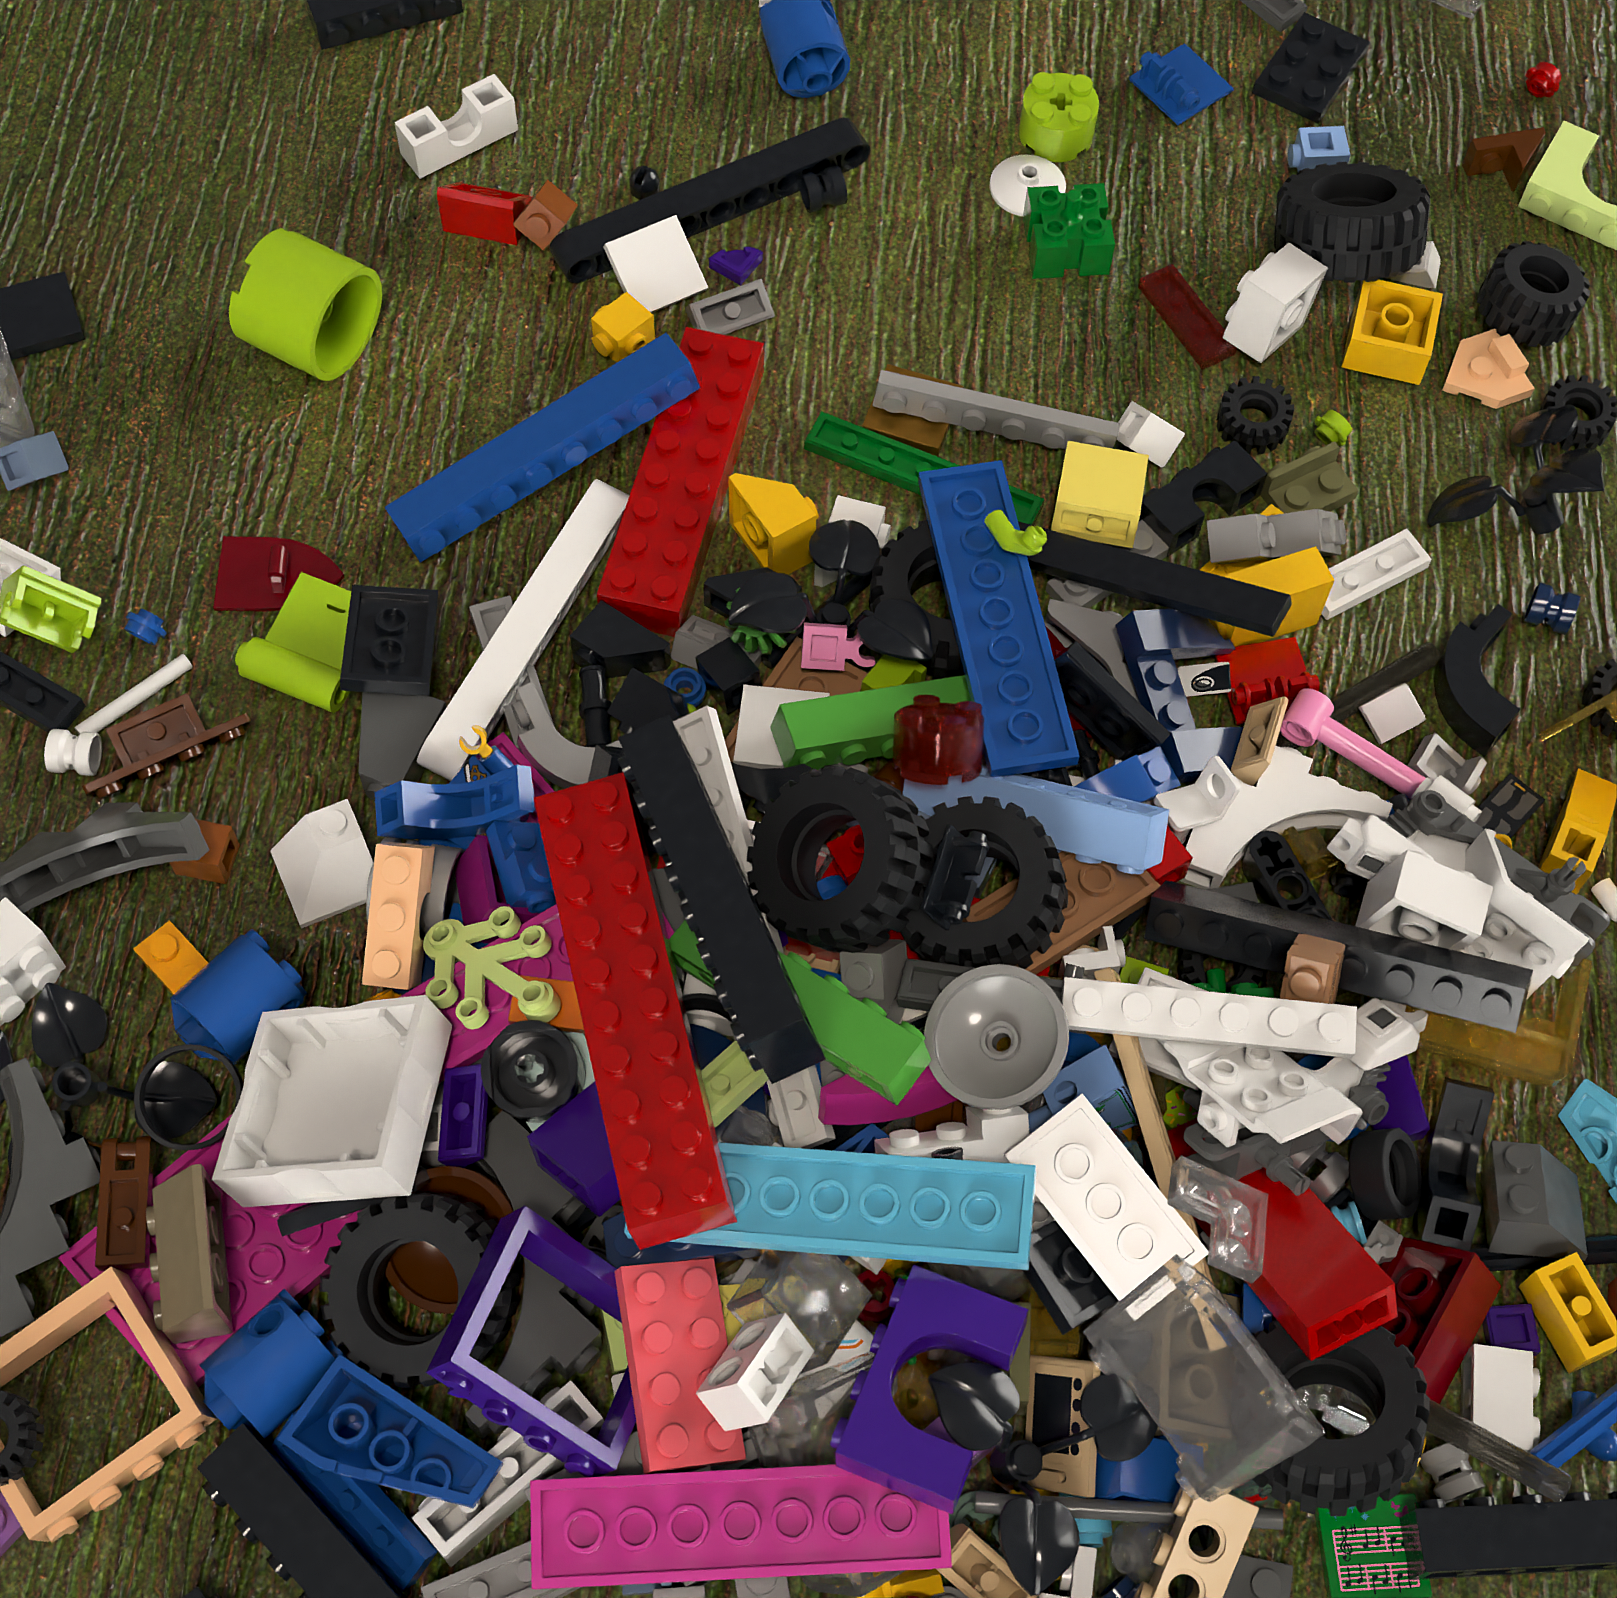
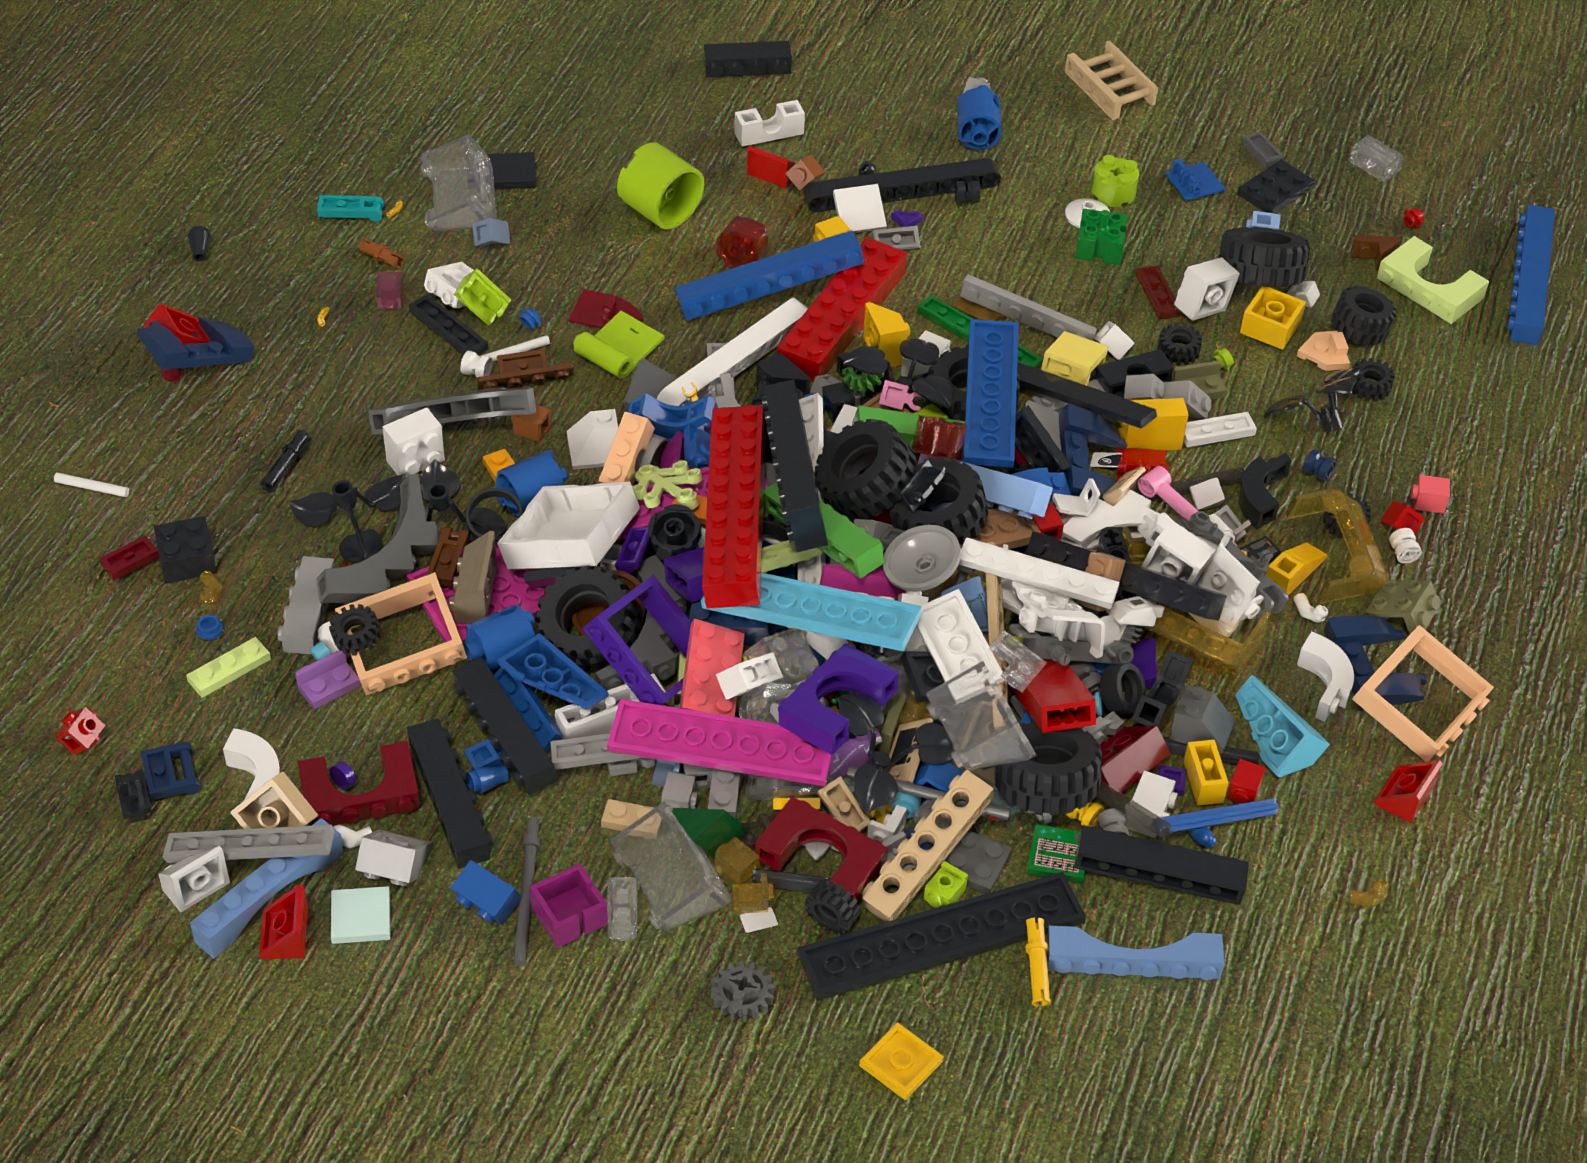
camera: 15 degrees right, 15 degrees down
black plate [340,585,439,696] -> none
lime arm [984,509,1047,556] -> none
none -> clear red brick [715,216,768,269]

